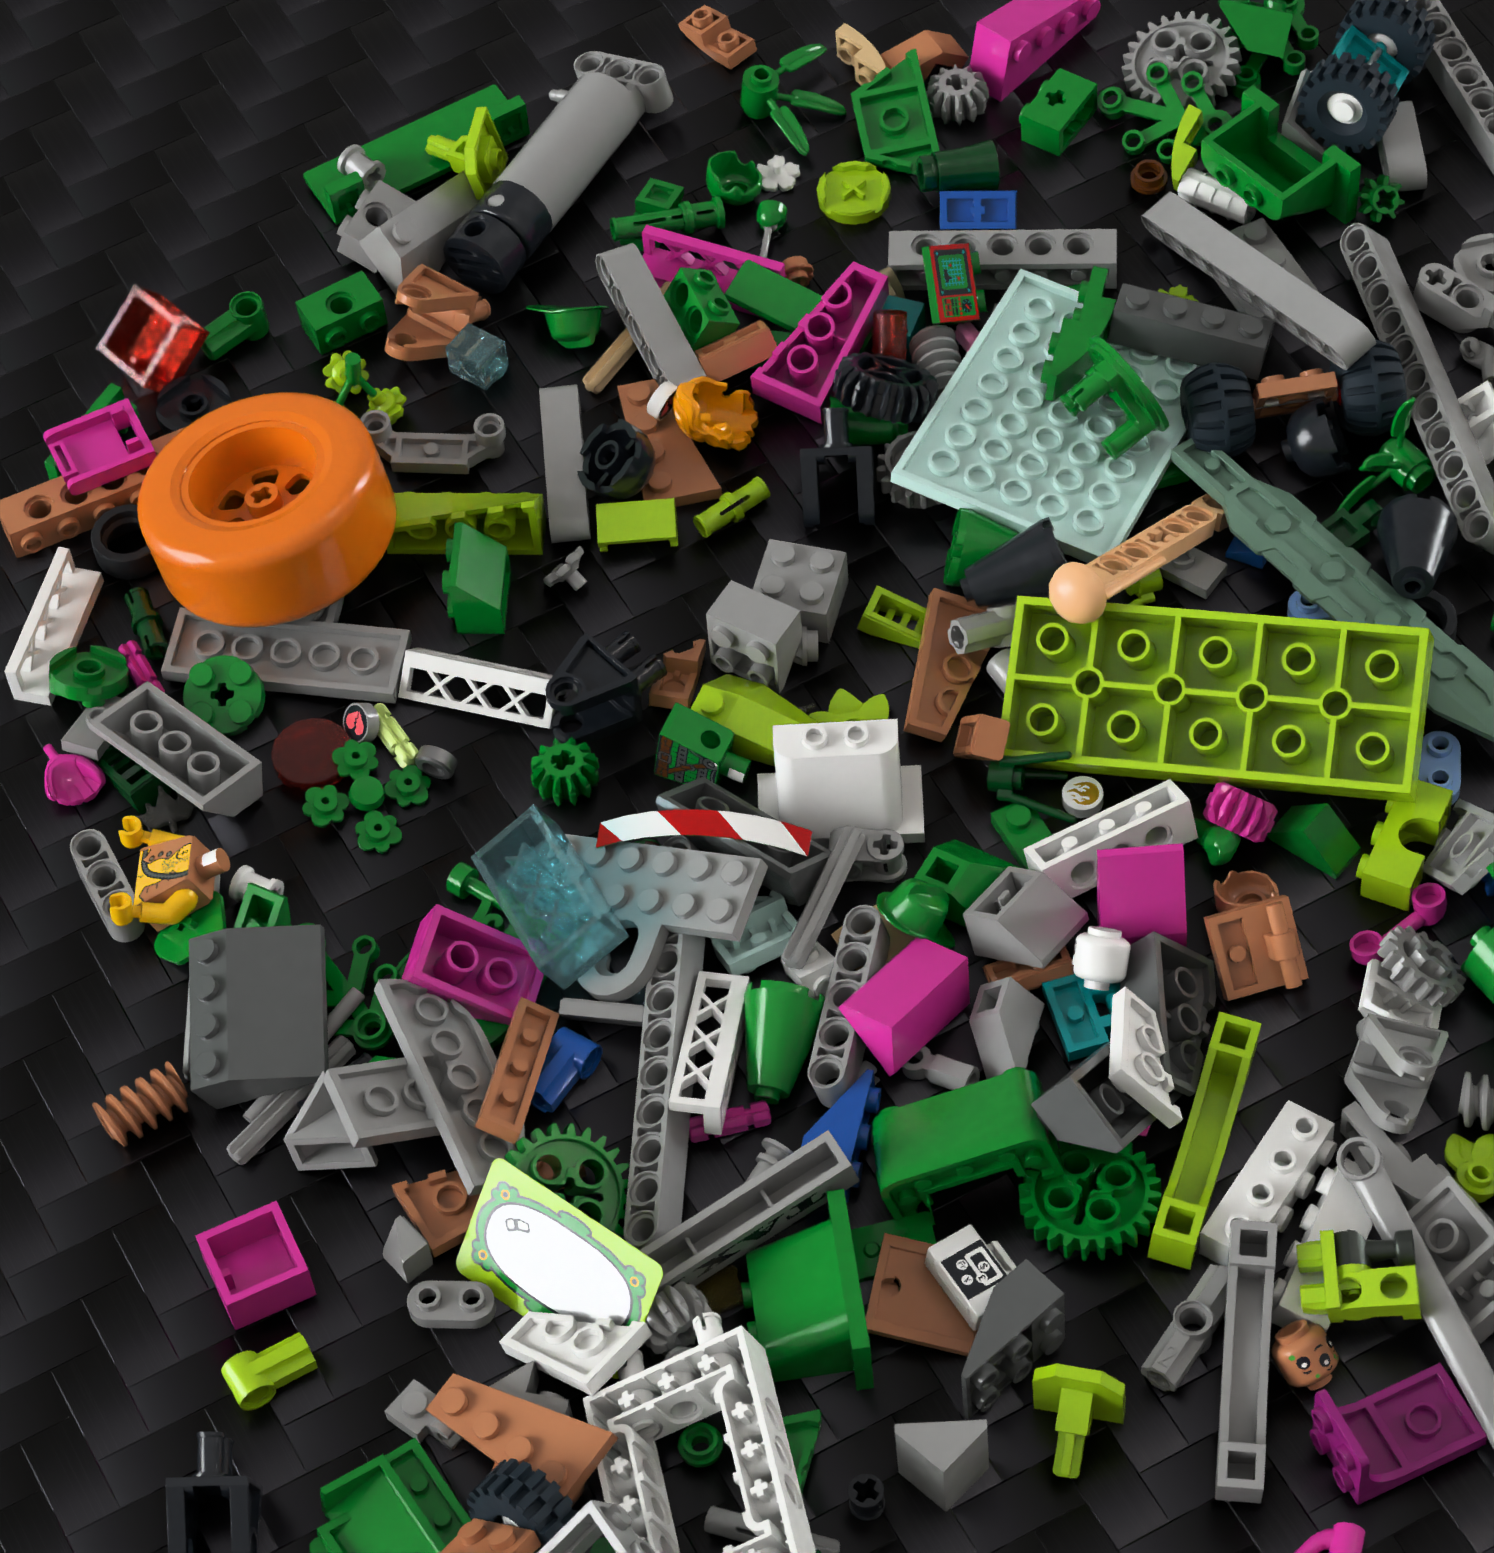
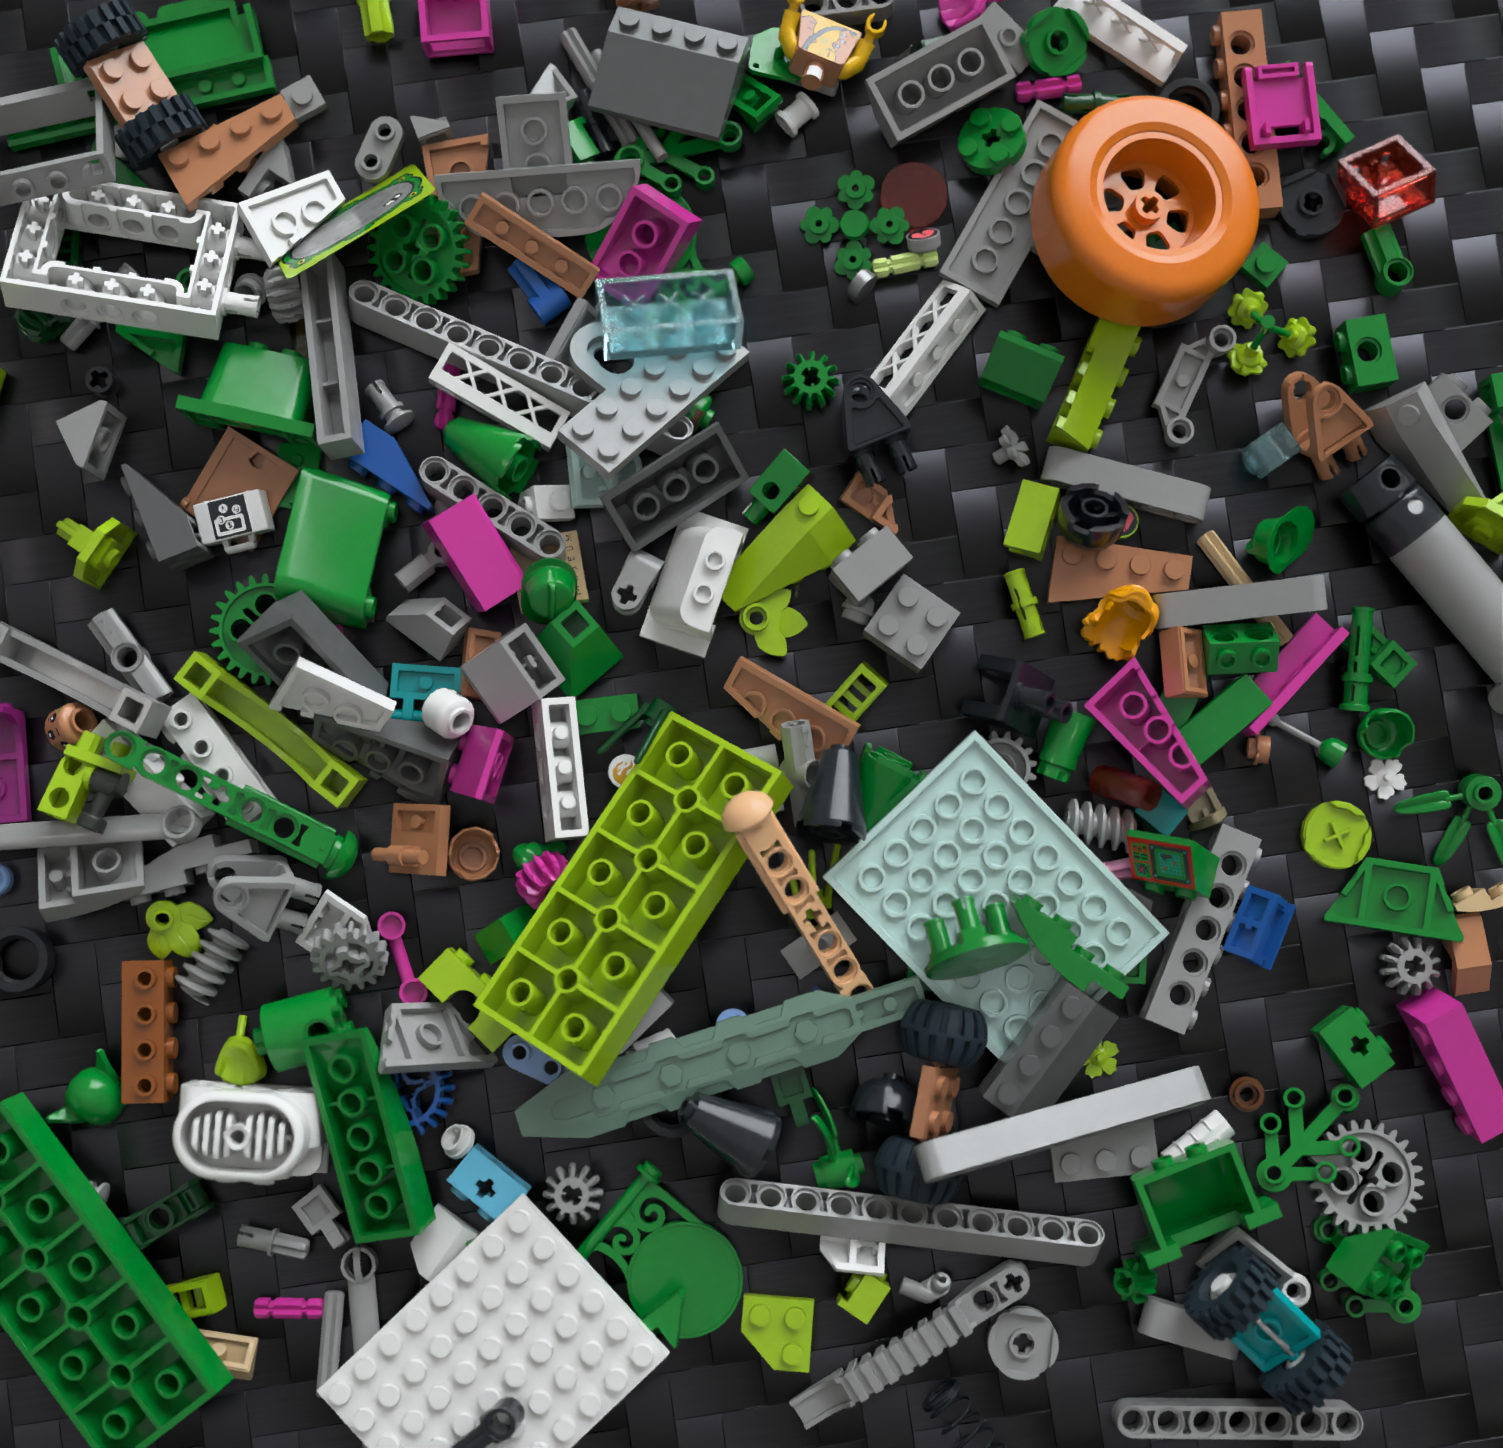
camera: 100 degrees right, 30 degrees up
sticker [596,809,812,857] -> none
white tile [647,381,677,421] -> none
light grey axle [781,825,865,970] -> none
black gear [833,352,939,424] -> none
dark green plant [916,139,1000,193] -> none
nougat slope [953,714,1010,761] -> none
lime slope [1171,104,1203,191] -> none
none -> green piece [104,731,358,880]

